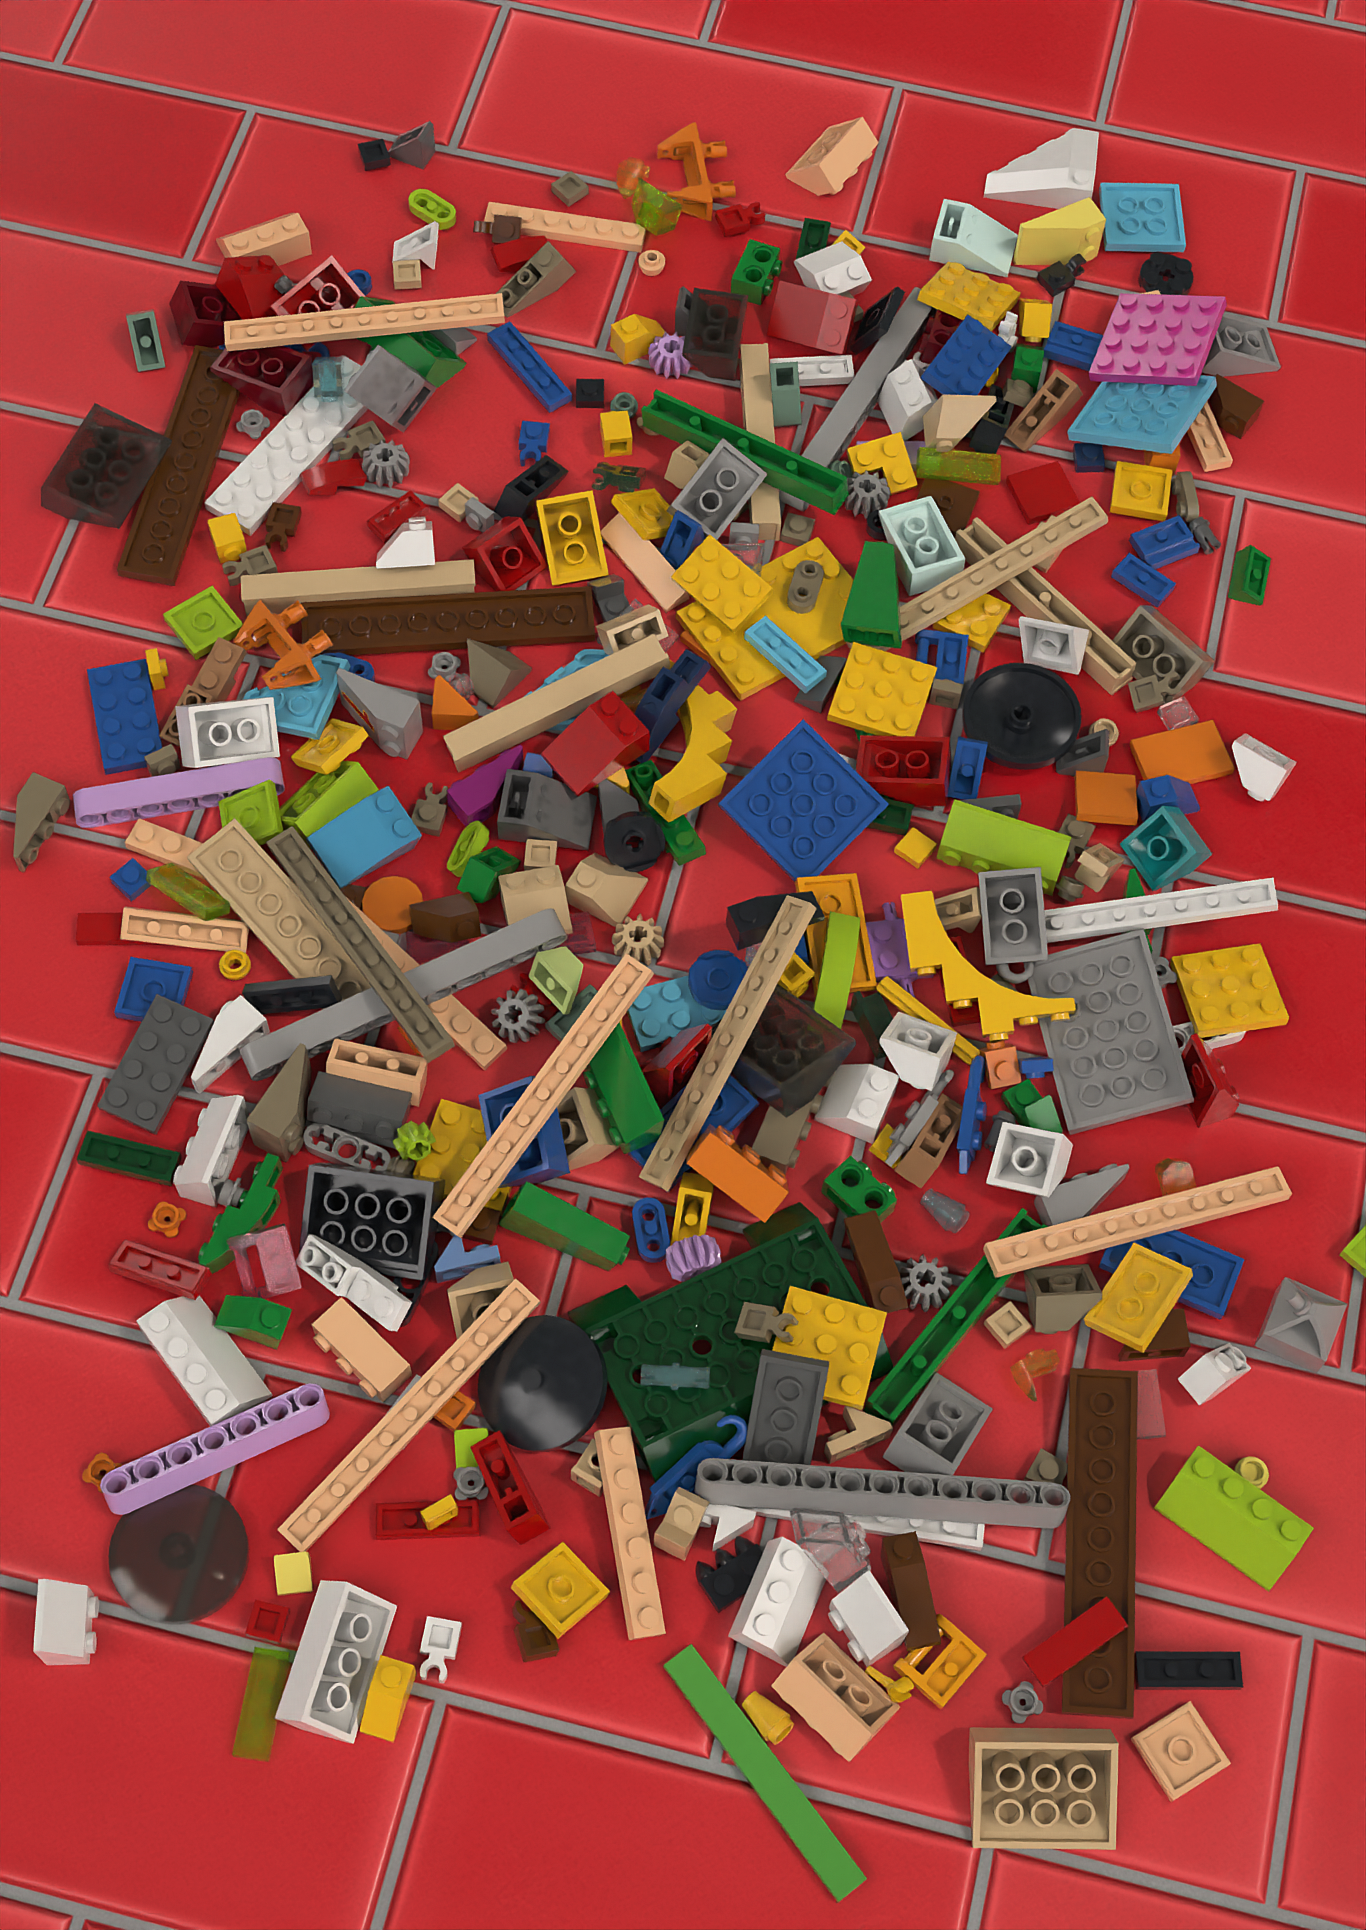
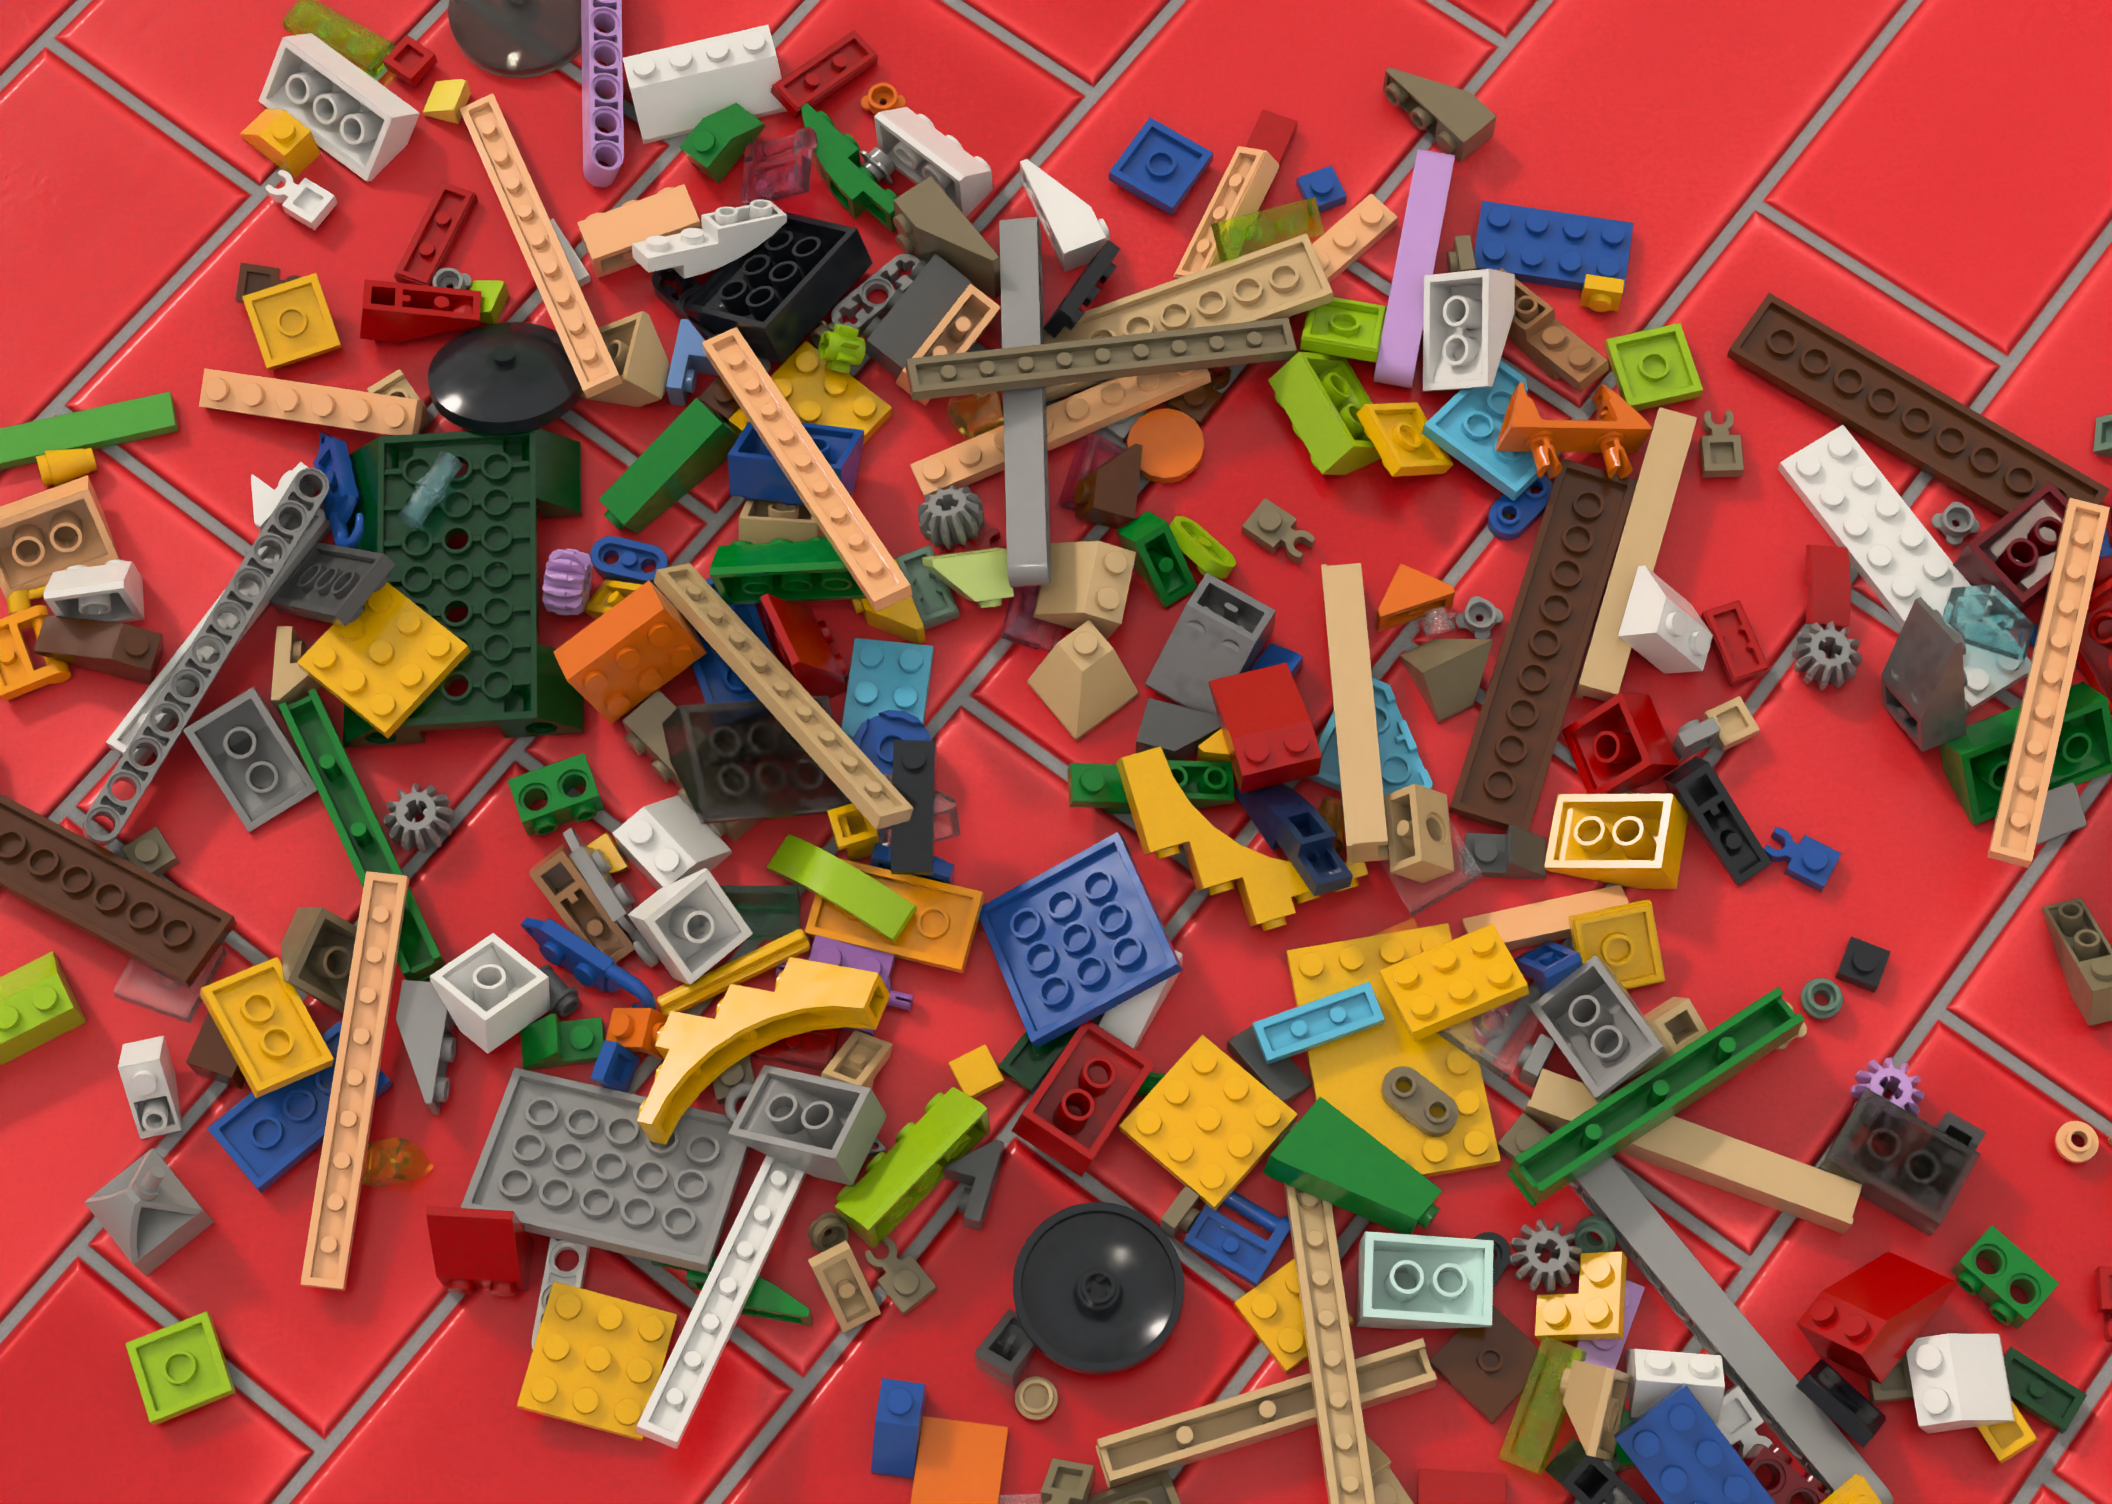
camera: 120 degrees right, 5 degrees up
clear smoke slope [41,403,172,529] -> none
dark green plate [77,1130,182,1186] -> none
dark grey plate [97,994,214,1135] -> none
yellow brick [207,513,247,564] -> none
yellow plate [219,950,251,980] -> none
reddish brown plate [265,502,302,552] -> none
dark azure slope [306,786,422,889] -> none
dark tan plate [332,420,386,460] -> none
light grey slope [336,668,423,759] -> none
yellow tile [420,1494,458,1530] -> none
orange plate [433,1391,476,1431] -> none
magenta slope [447,744,524,827] -> none
blue plate [487,321,572,413] -> none
tan plate [524,839,557,871] -> none
plate [592,462,646,492] -> none
yellow brick [600,410,632,457] -> none
black plate [603,811,665,872] -> none
yellow slope [610,314,665,365] -> none
tan gear [612,914,664,966] -> none
tan slope [654,1487,710,1560] -> none
black plate [696,1536,763,1613] -> none
white slope [728,1537,829,1667] -> none
dark tan plate [734,1302,798,1343] -> none
white plate [769,355,854,386] -> none
sand green slope [770,361,802,427] -> none
clear slope [790,1508,872,1593] -> none
reddish brown slope [843,1210,908,1313] -> none
clear light blue cone [920,1188,970,1233] -> none
blue slope [948,737,988,800] -> none
tan plate [984,1301,1031,1349] -> none
plate [1010,1349,1060,1402] -> none
white slope [1019,616,1089,675] -> none
orange tile [1074,770,1138,826] -> none
teal slope [1120,806,1212,891] -> none
light grey plate [1154,957,1177,989] -> none
light yellow plate [1234,1456,1269,1489] -> none

